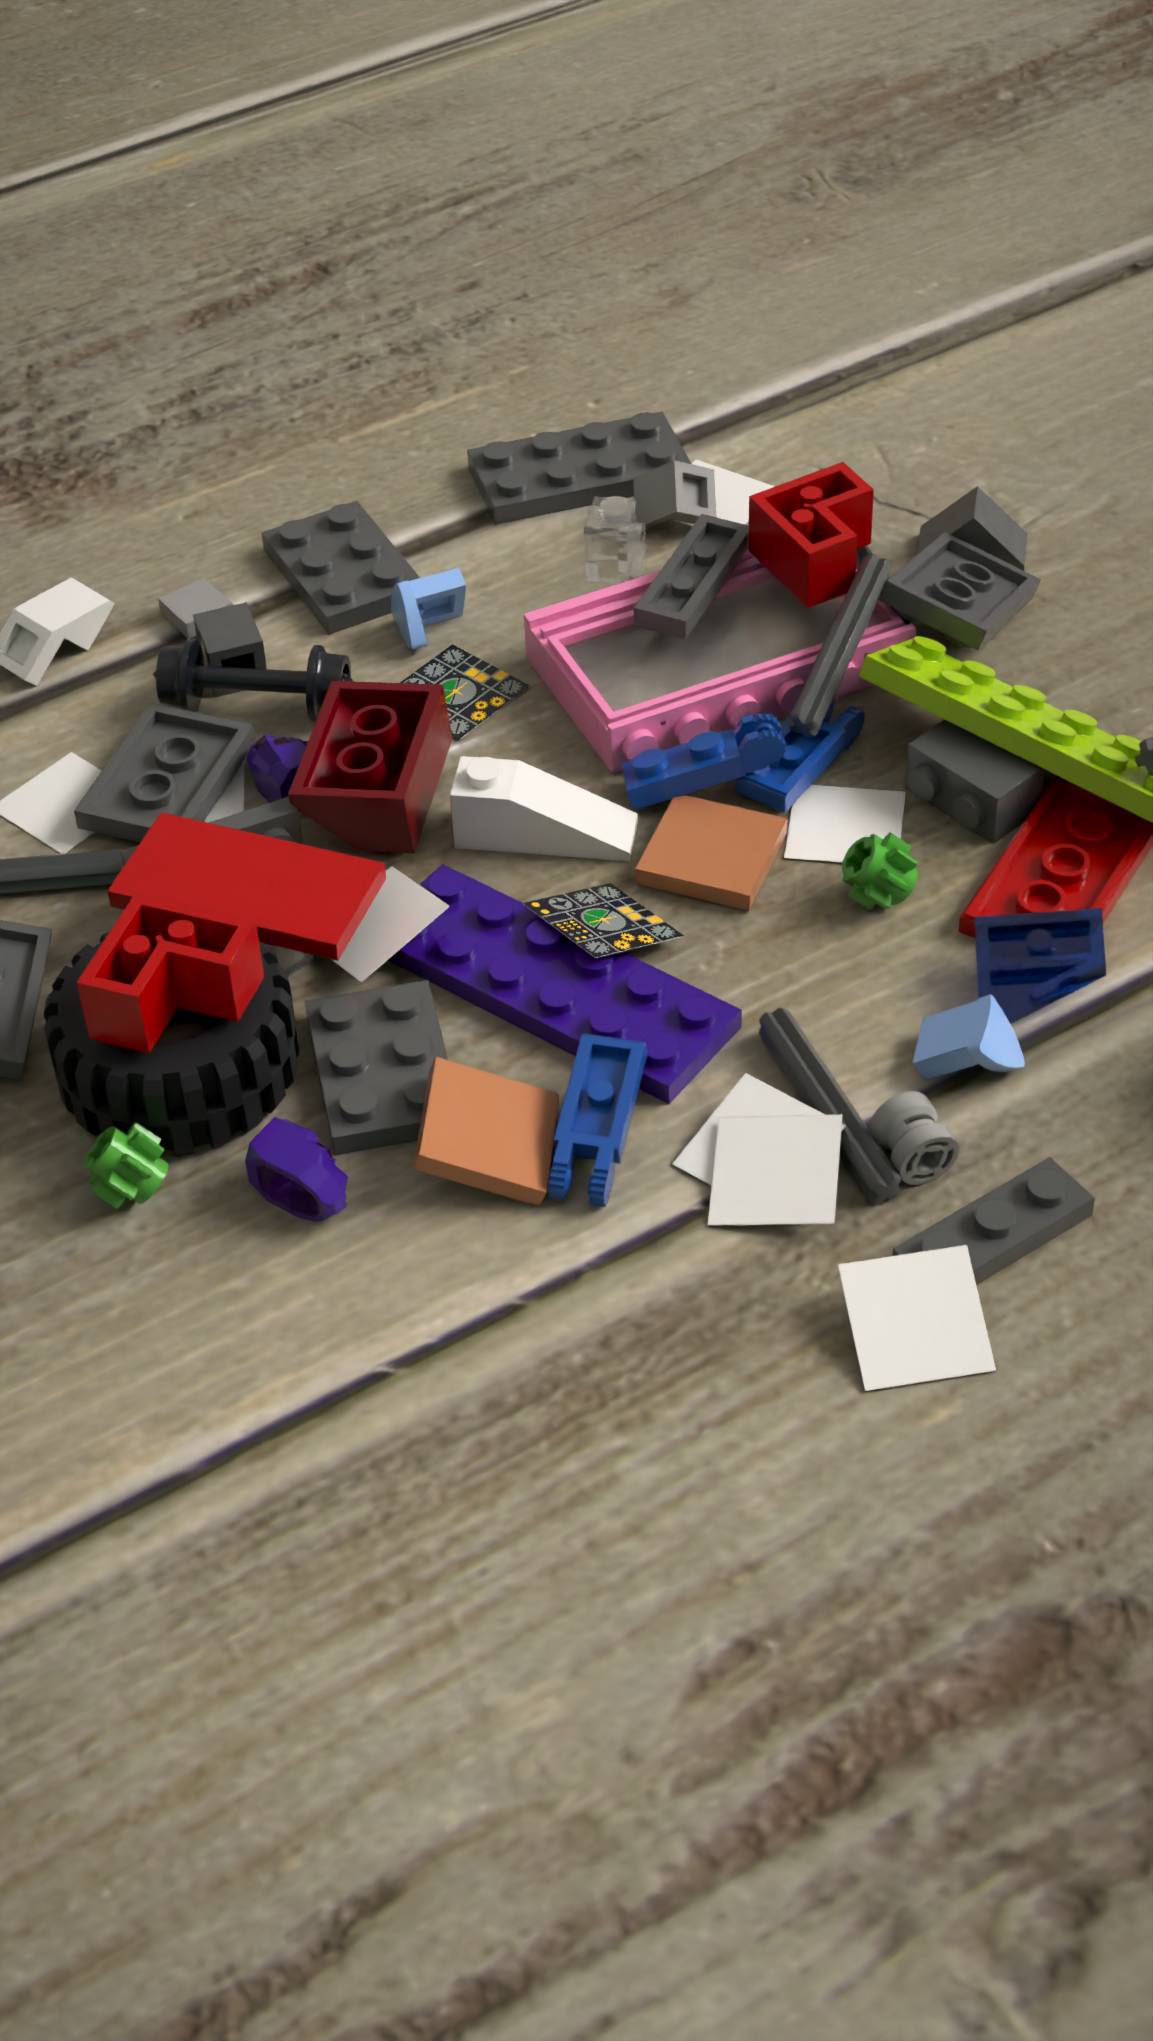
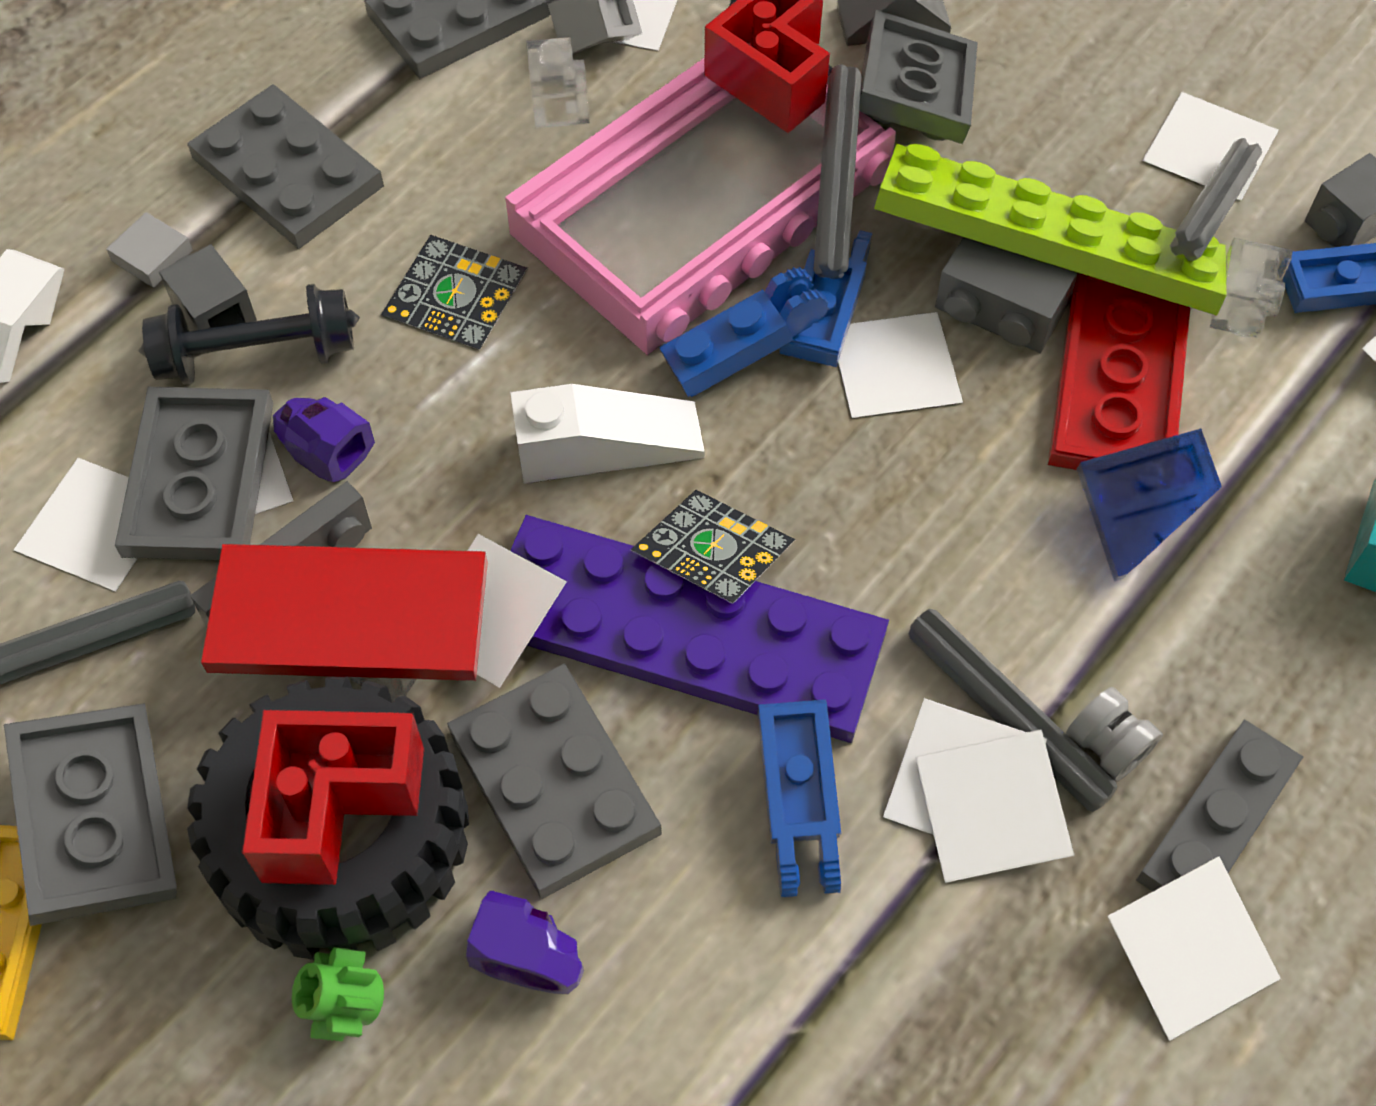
camera: 20 degrees left, 15 degrees up
dark red slope [288,681,453,853] -> none
light blue tile [391,567,466,651] -> none
nougat tile [413,1057,559,1206] -> none
dark grey plate [634,514,749,640] -> none
nougat tile [635,795,787,911] -> none
bright green gear [842,832,918,910] -> none
light blue tile [912,994,1025,1080] -> none

